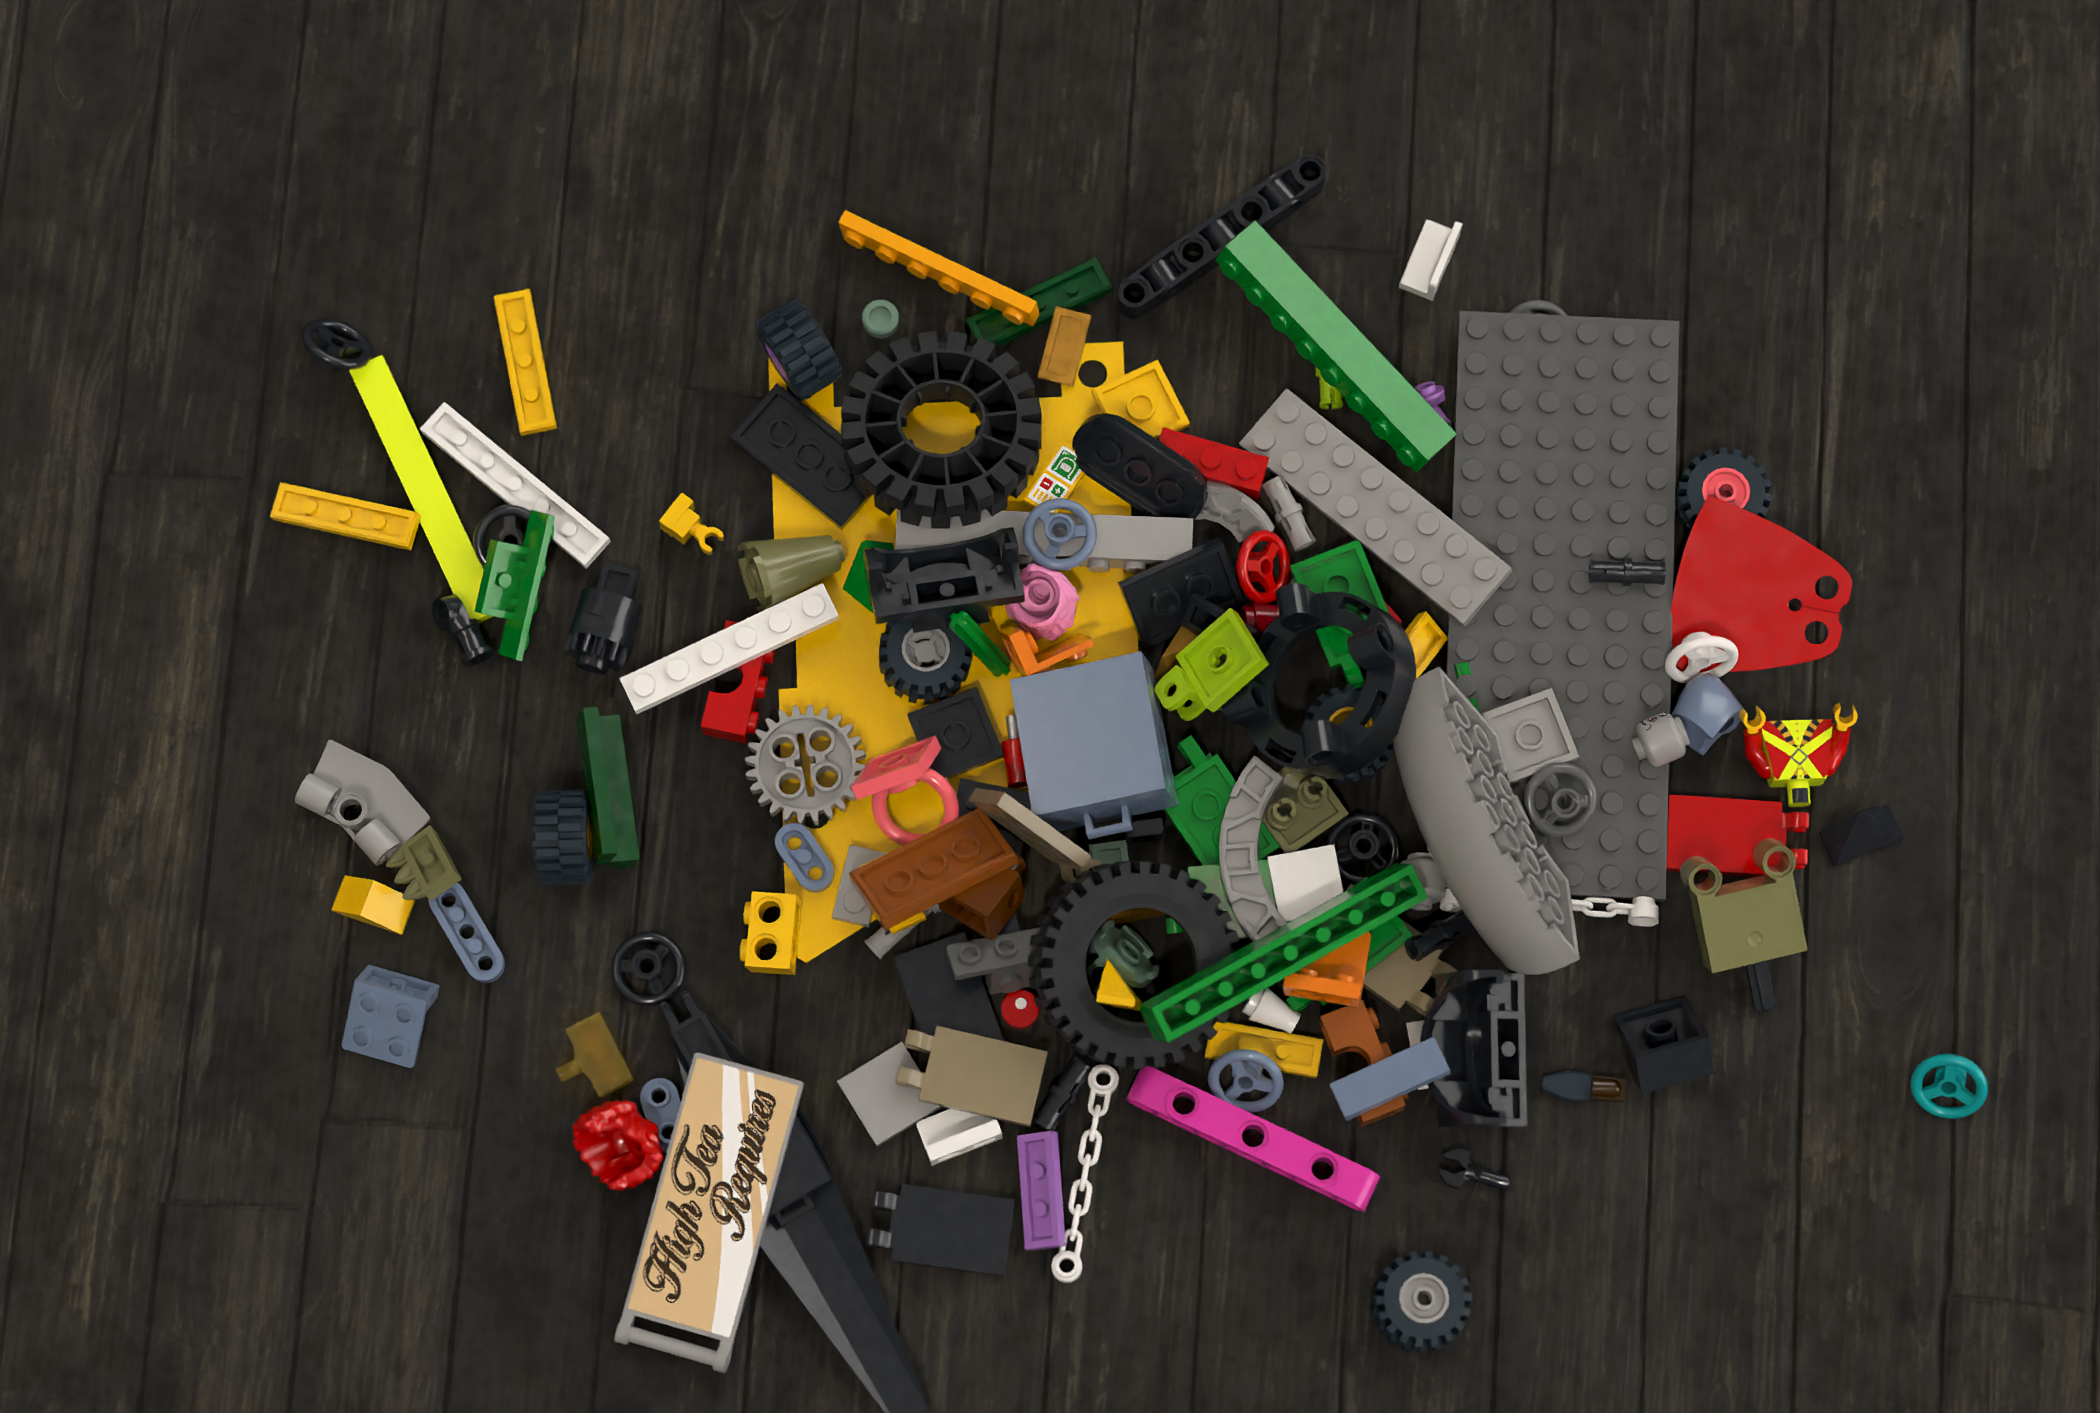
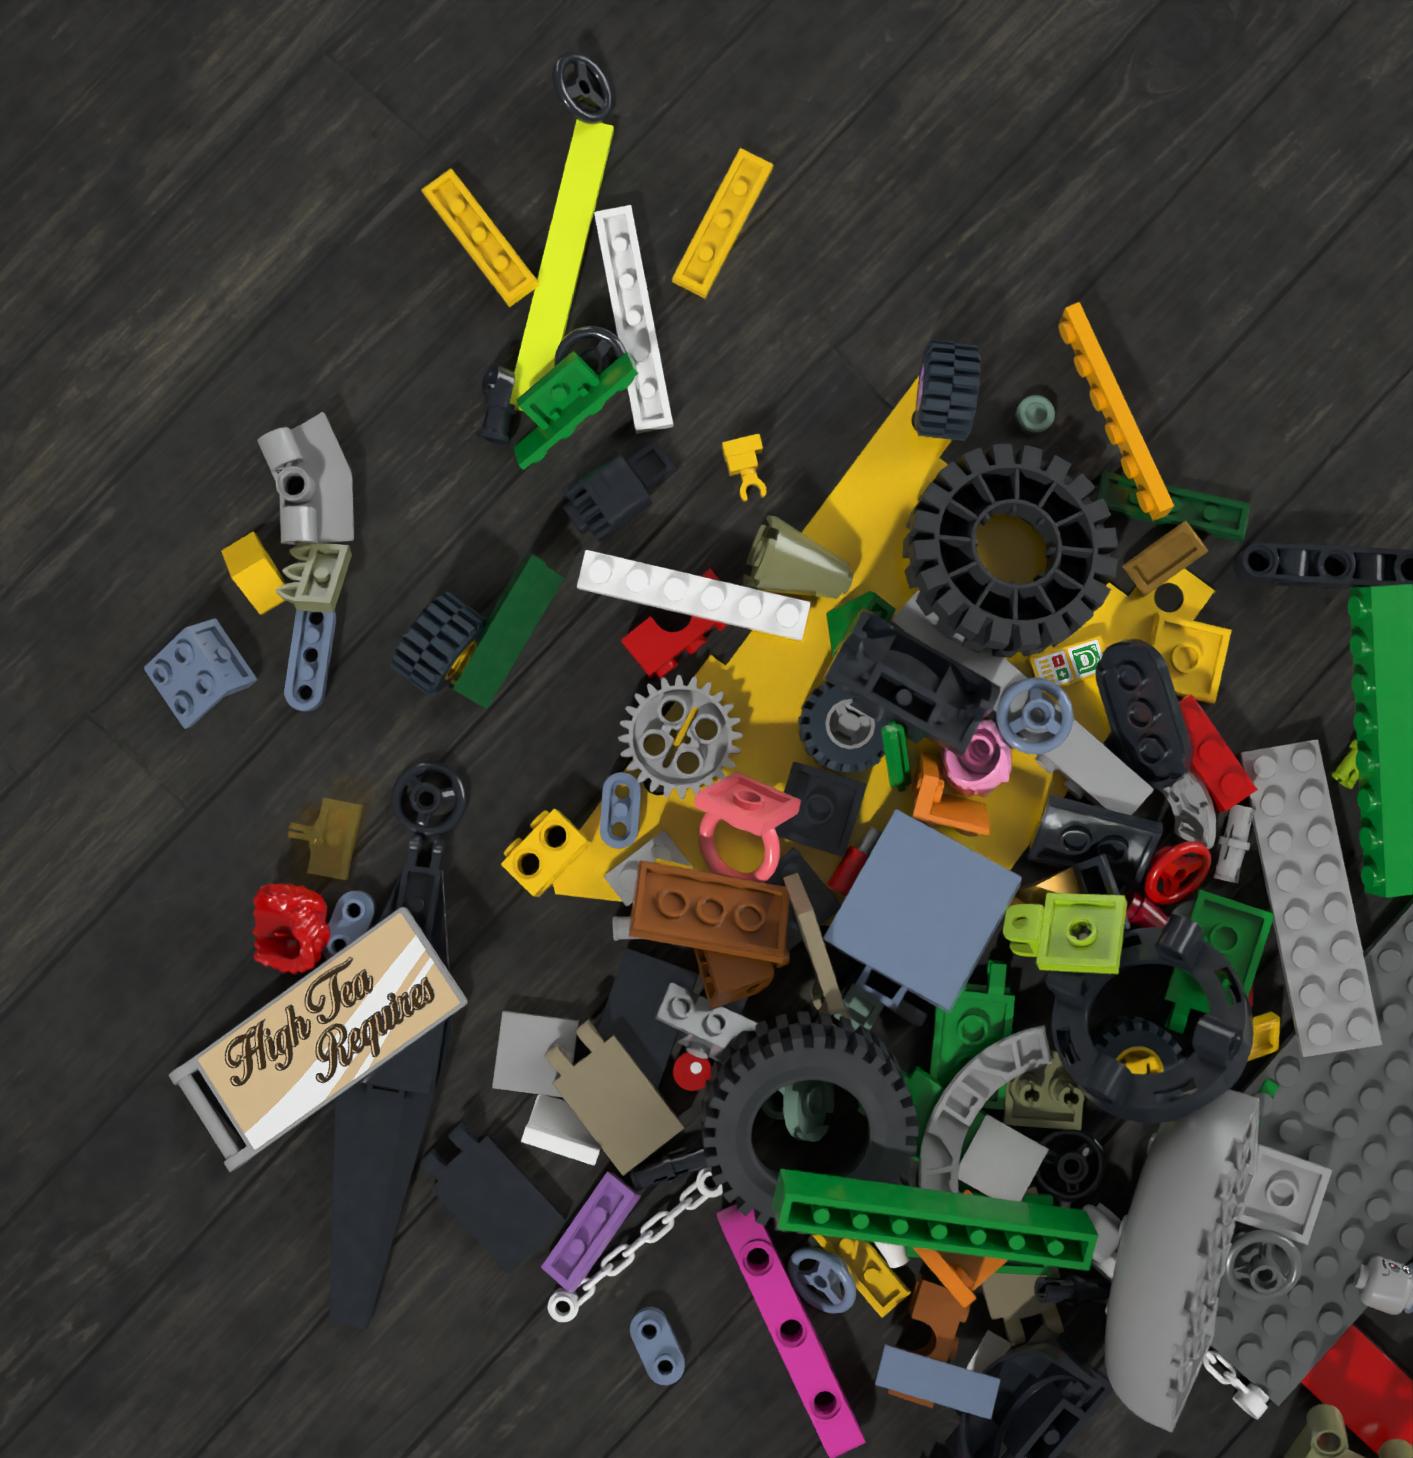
camera: 40 degrees right, 10 degrees up
black tile [730,383,873,530] -> none
yellow slope [1096,959,1142,1011] -> none
none -> sand blue plate [630,1307,685,1385]

